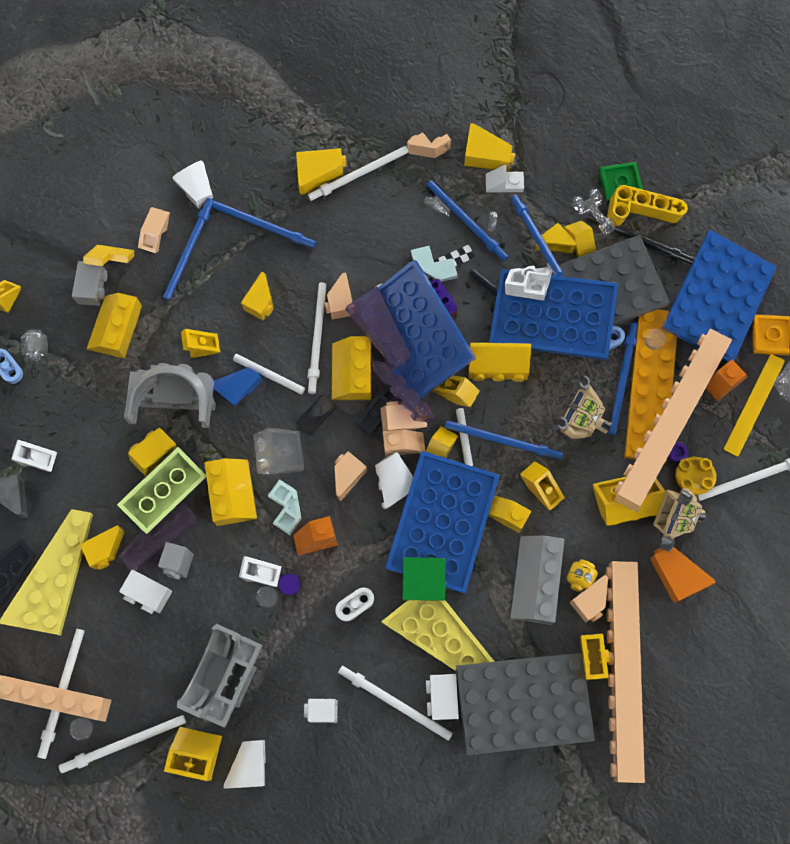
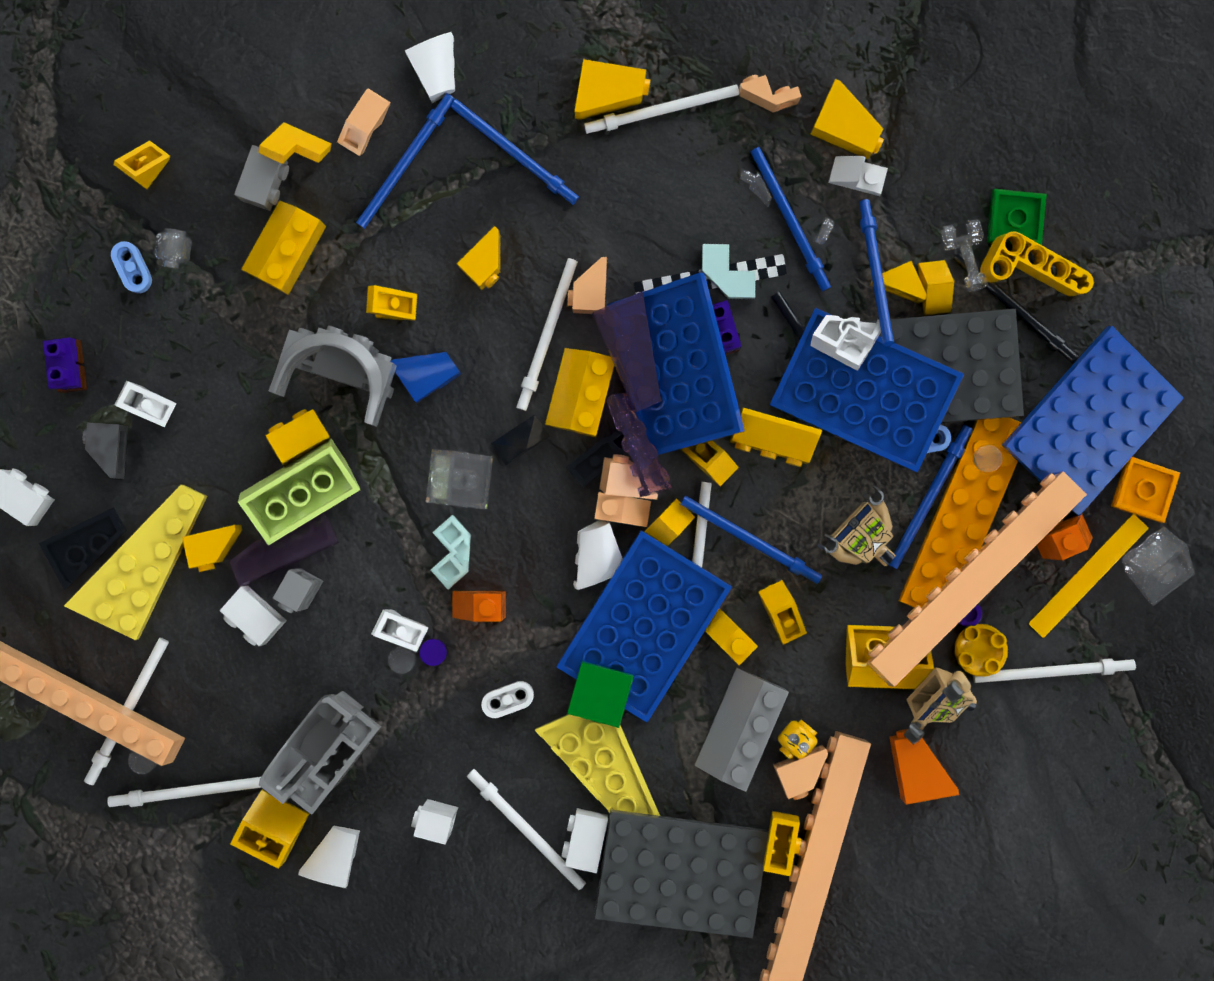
camera: 15 degrees right, 15 degrees up
yellow slope [204,458,257,526] -> none
white bar [233,354,305,395] -> none
light nougat slope [335,452,367,501] -> none

